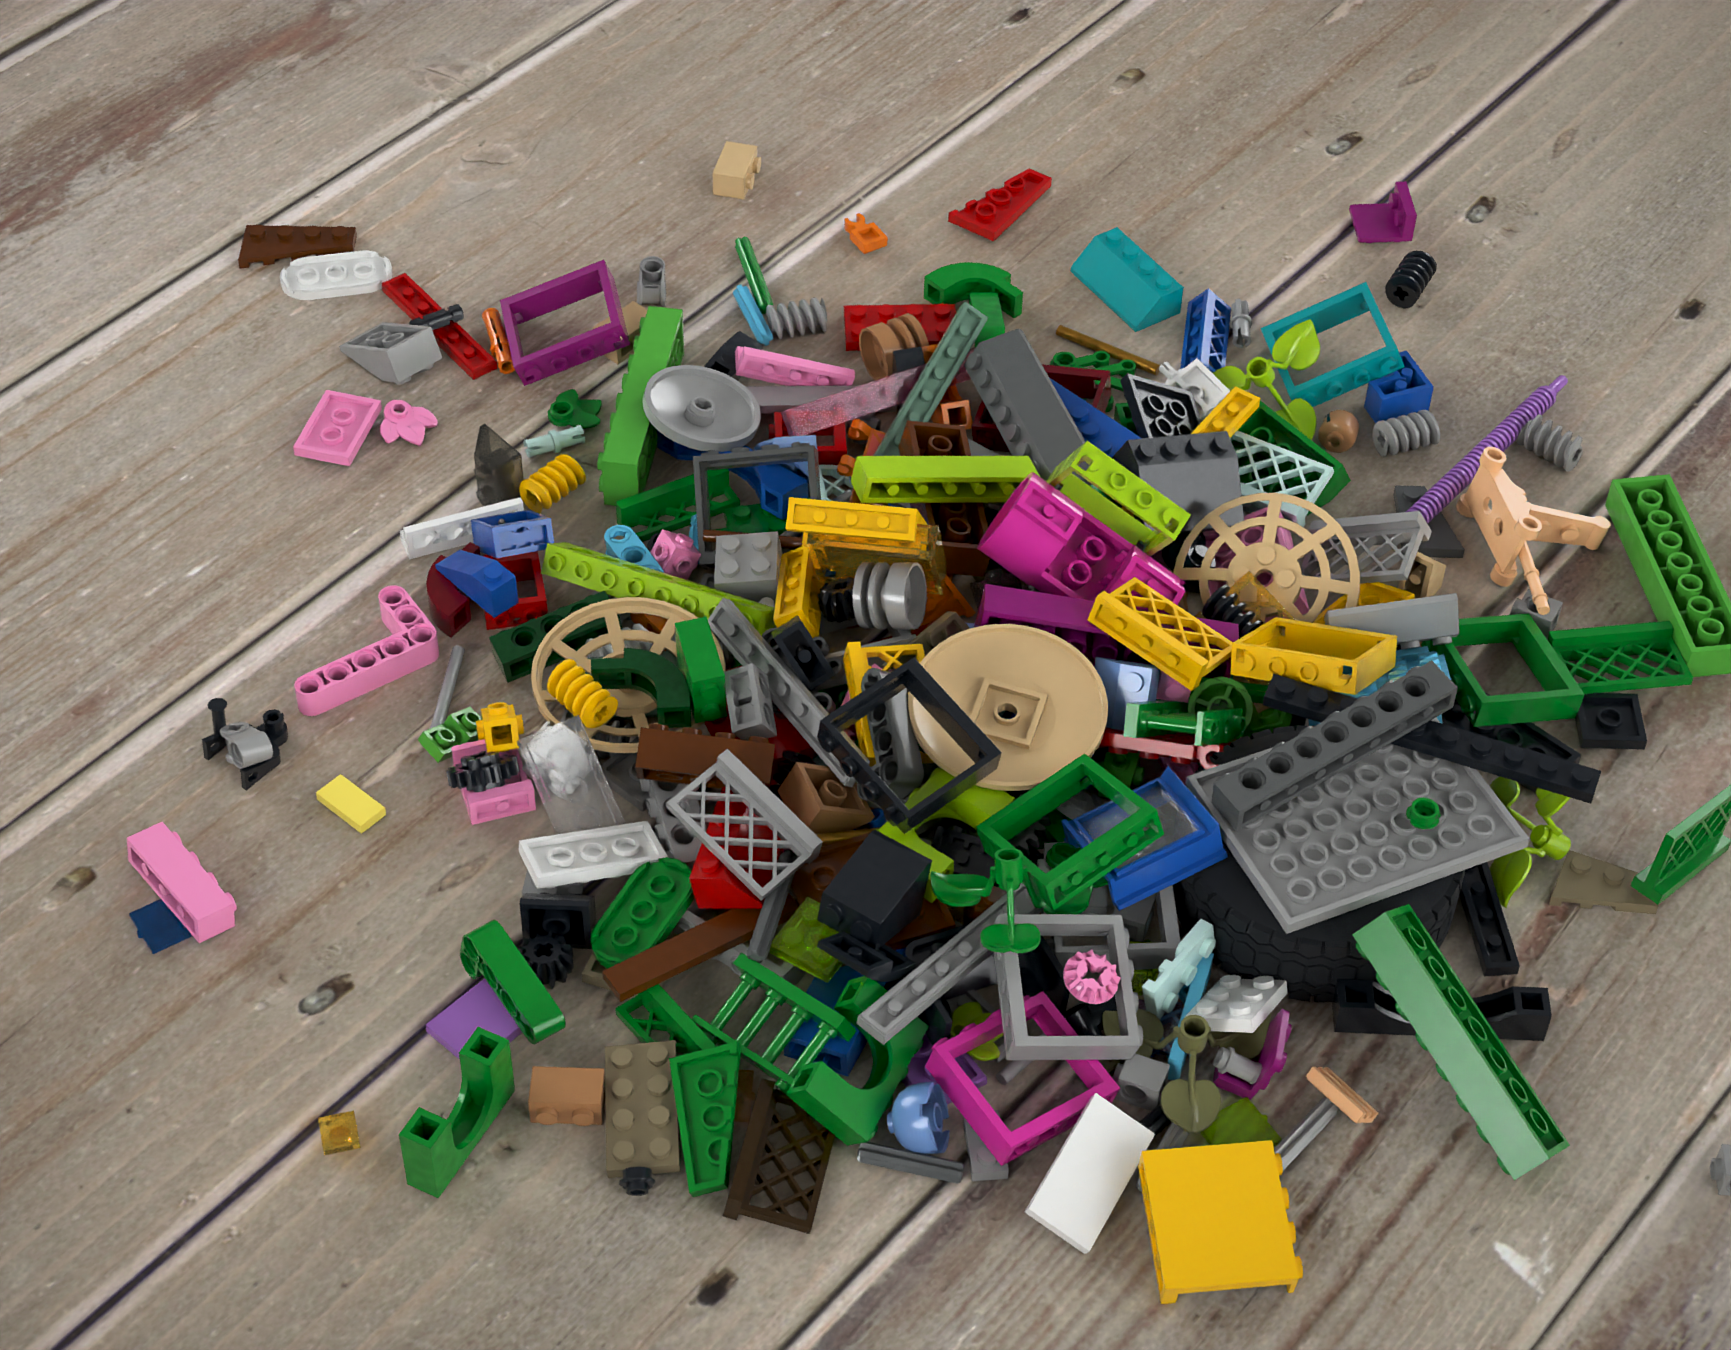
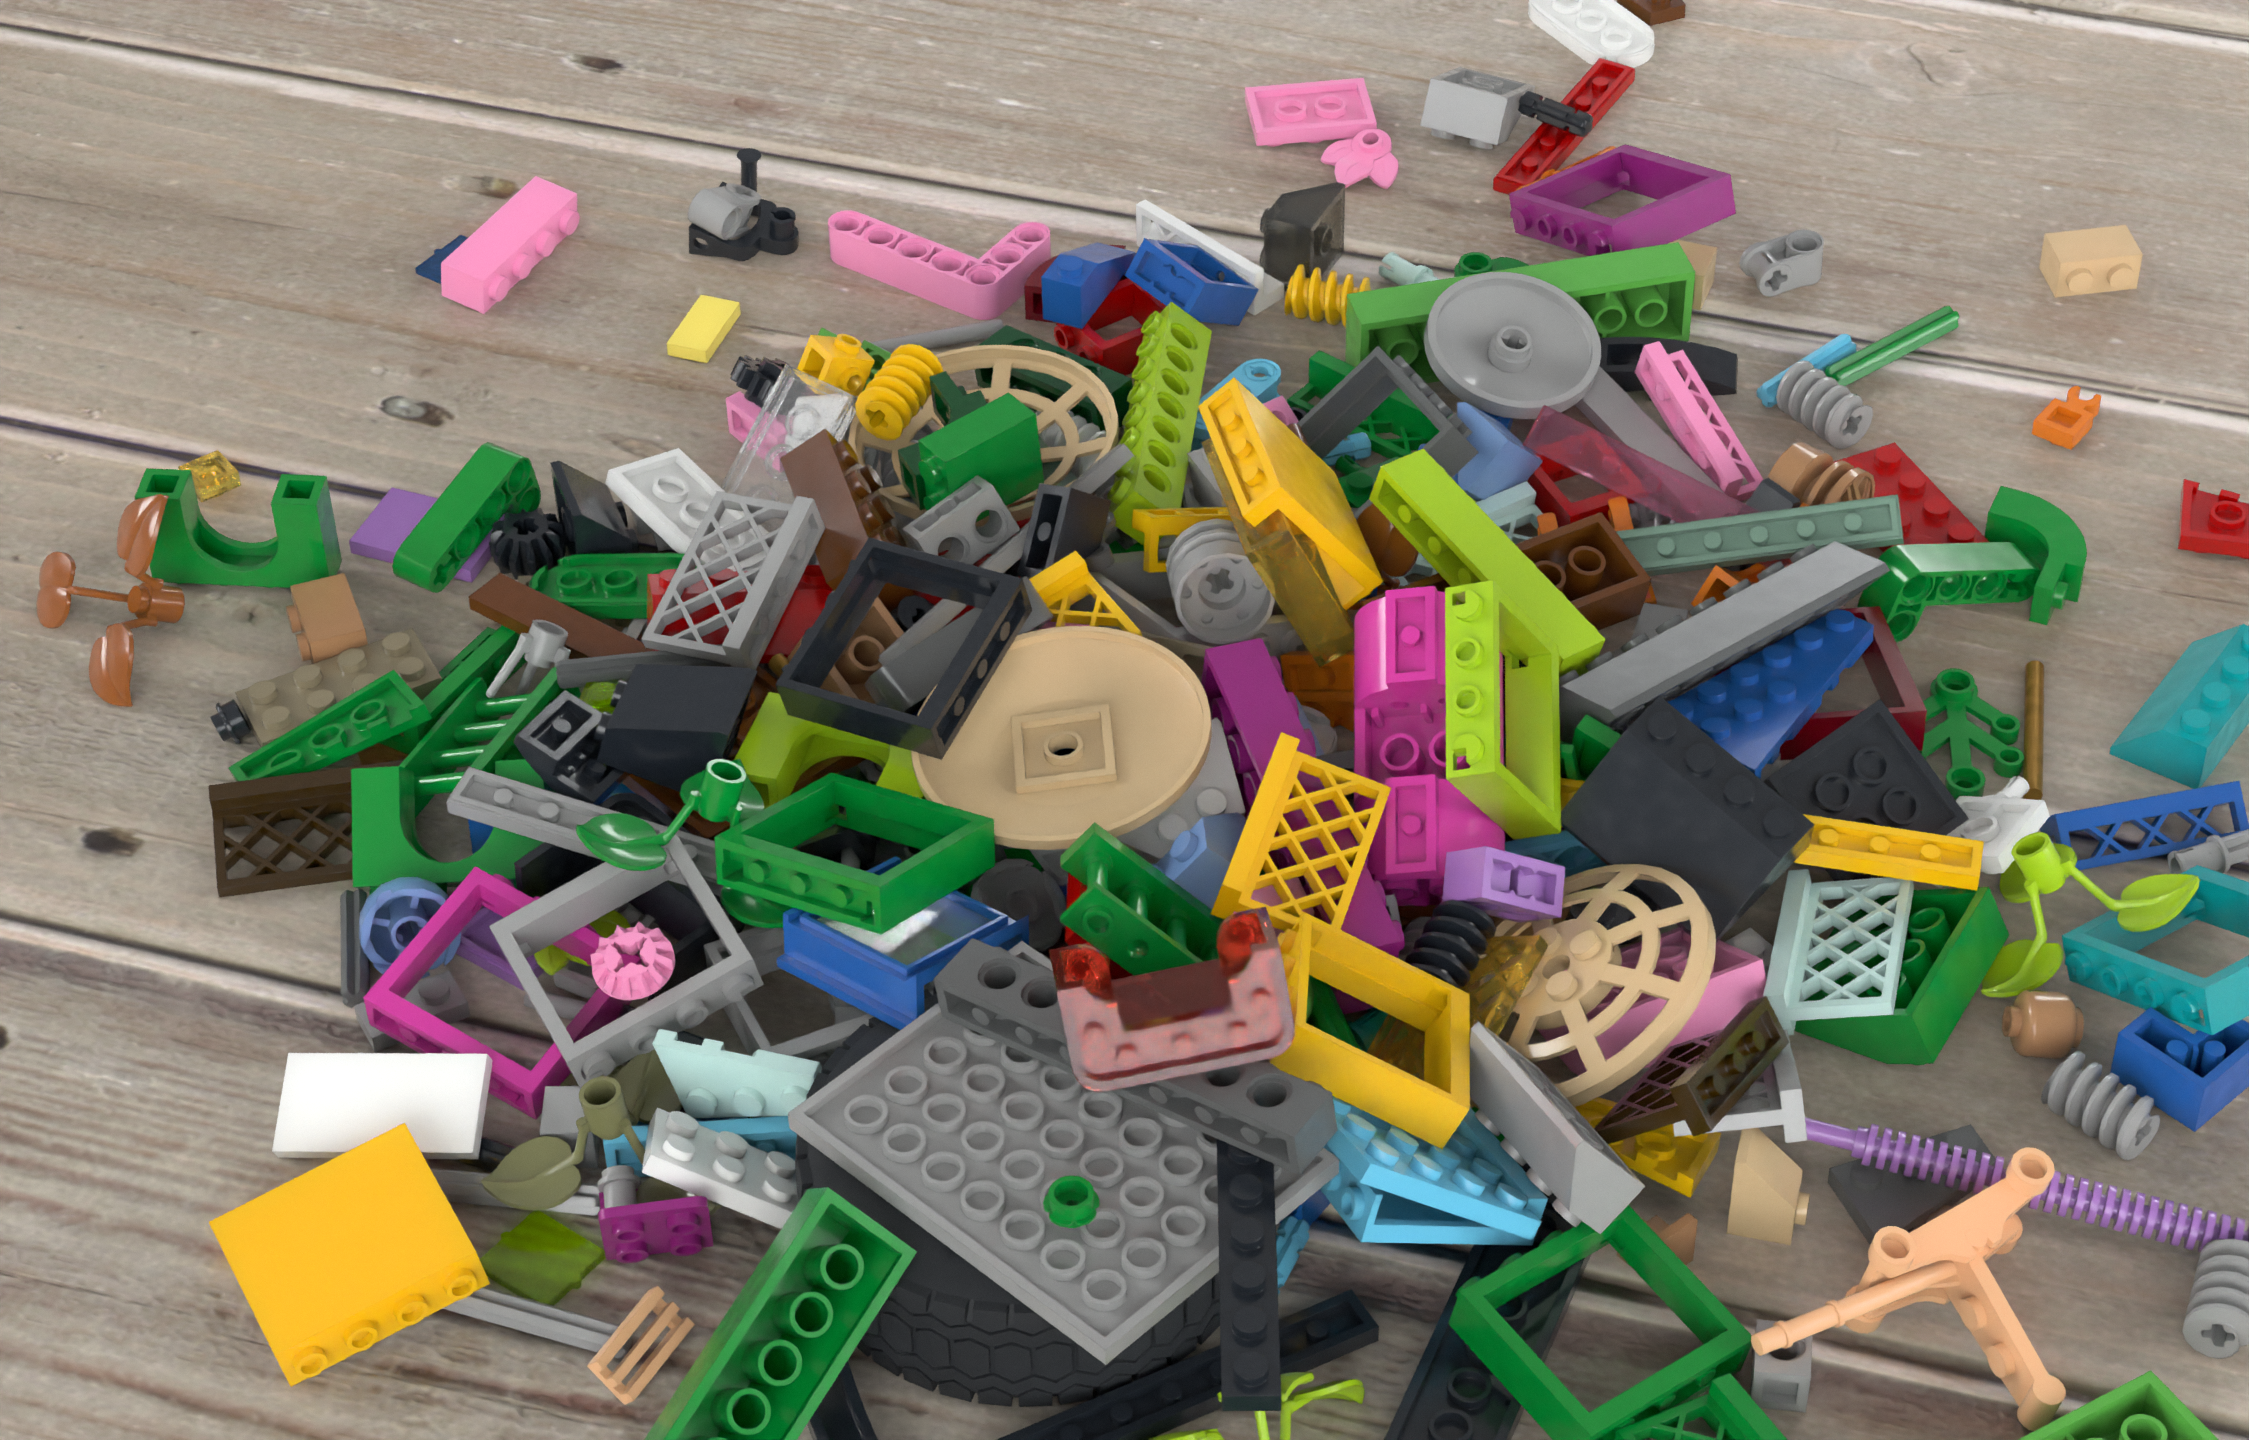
camera: 70 degrees right, 5 degrees down
none -> dark orange plant [36,494,185,707]
none -> light grey plant [486,620,571,698]
none -> clear red windscreen [1049,907,1295,1092]
none -> medium lavender brick [1442,846,1565,923]
none -> dark brown fence [1594,996,1789,1144]

